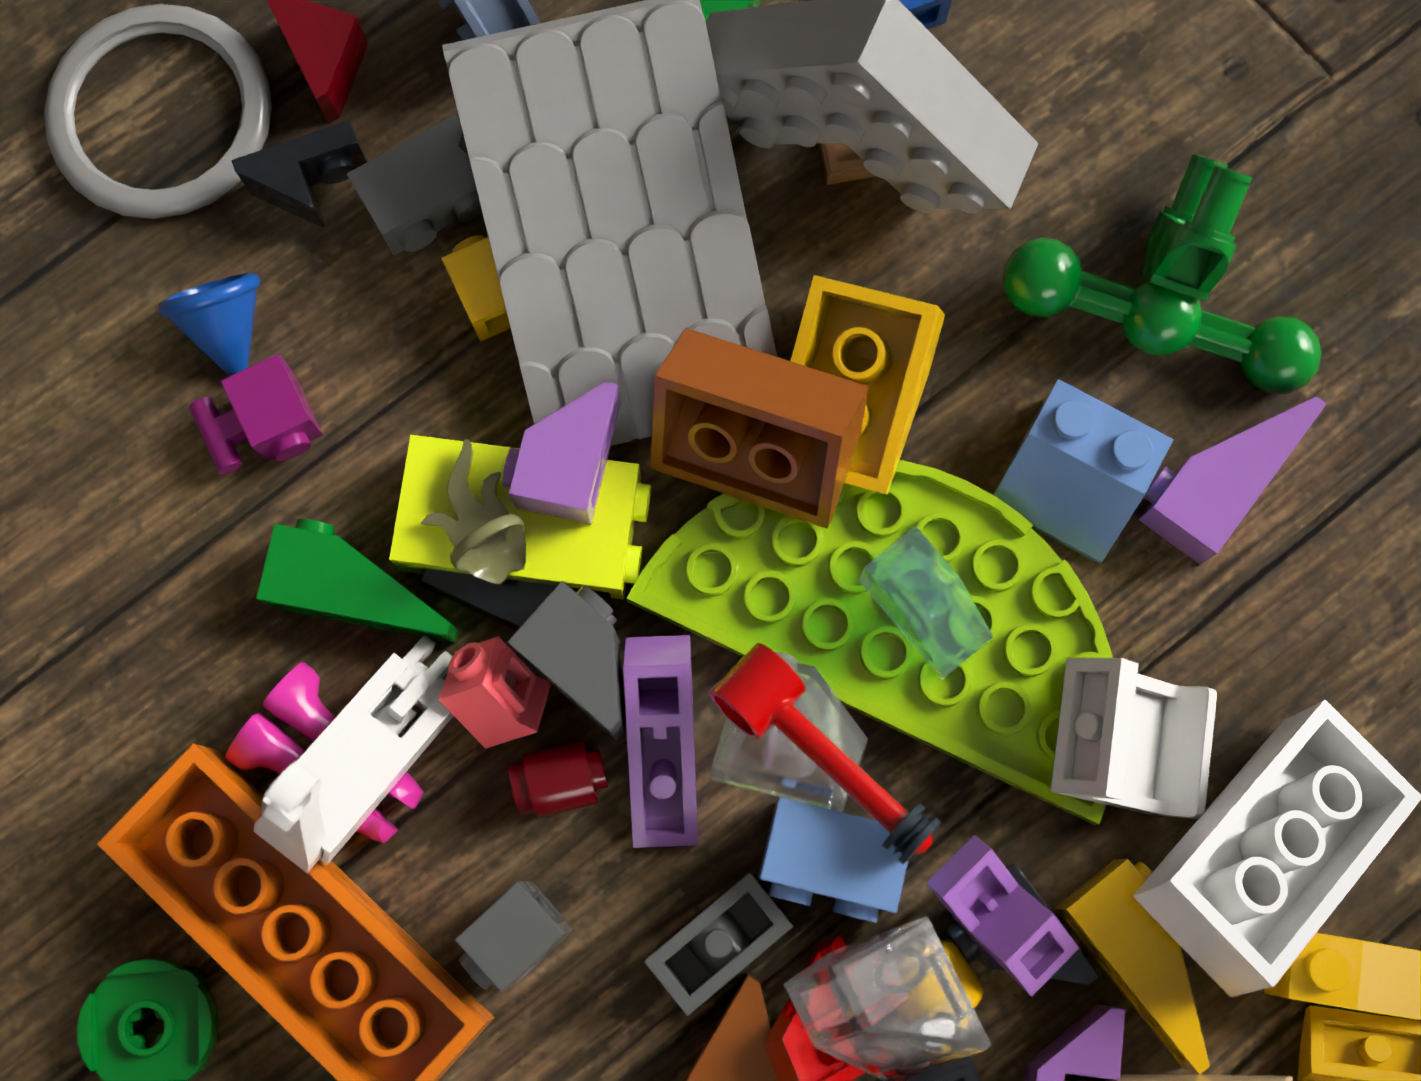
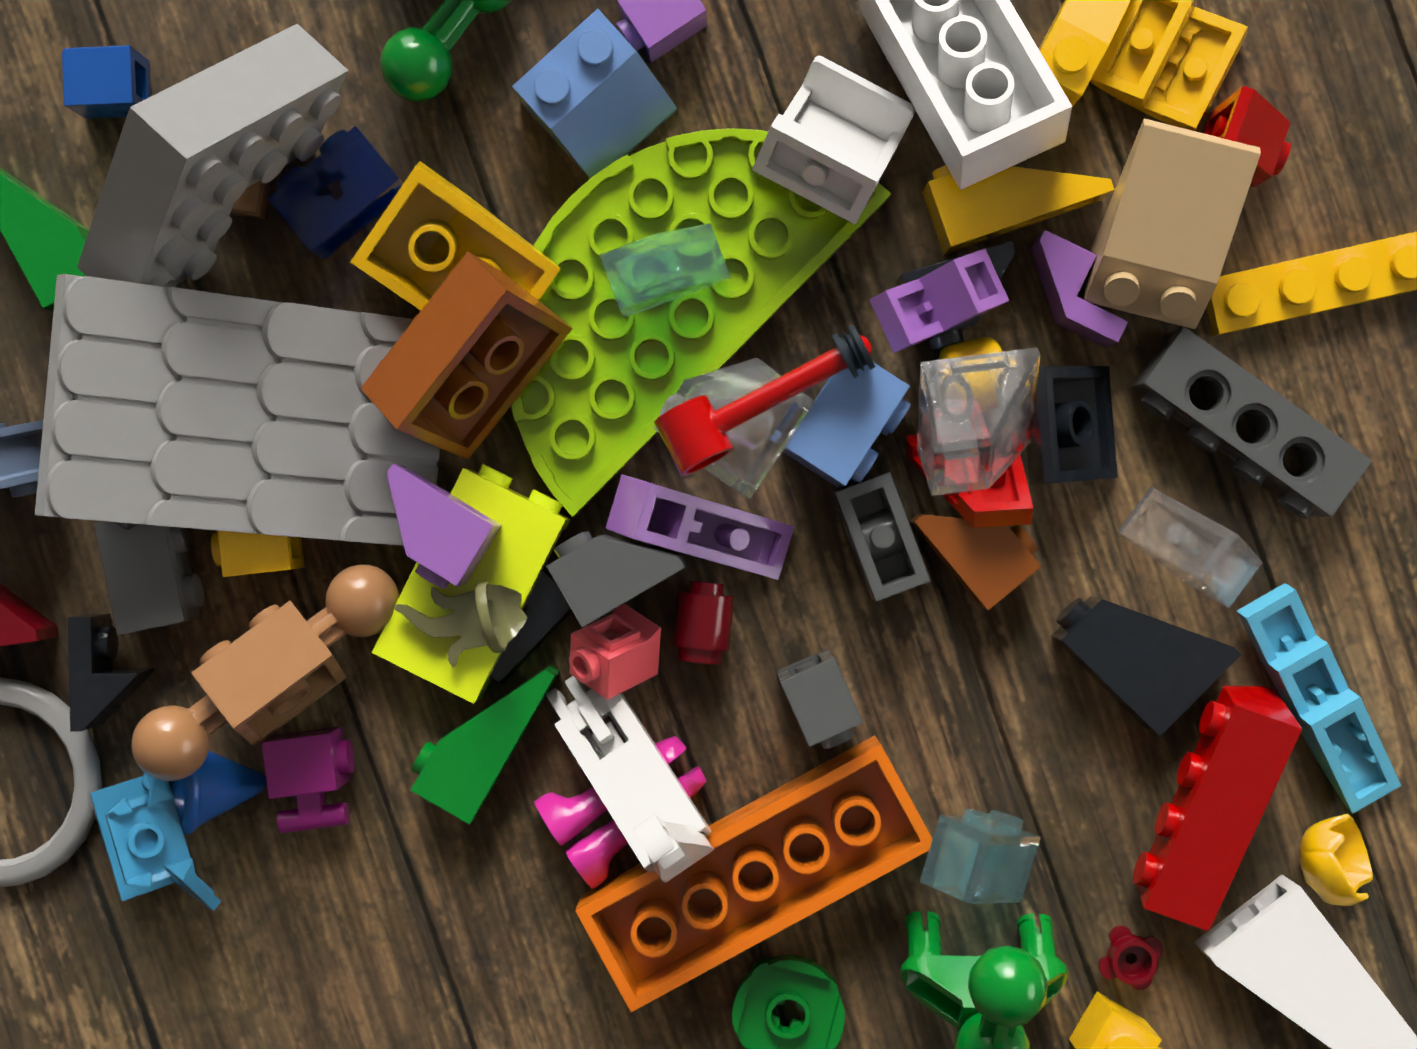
camera: 75 degrees left, 10 degrees up
none -> dark azure piece [89,772,221,911]
none -> medium nougat brick [131,565,399,781]
none -> clear blue brick [267,126,404,260]

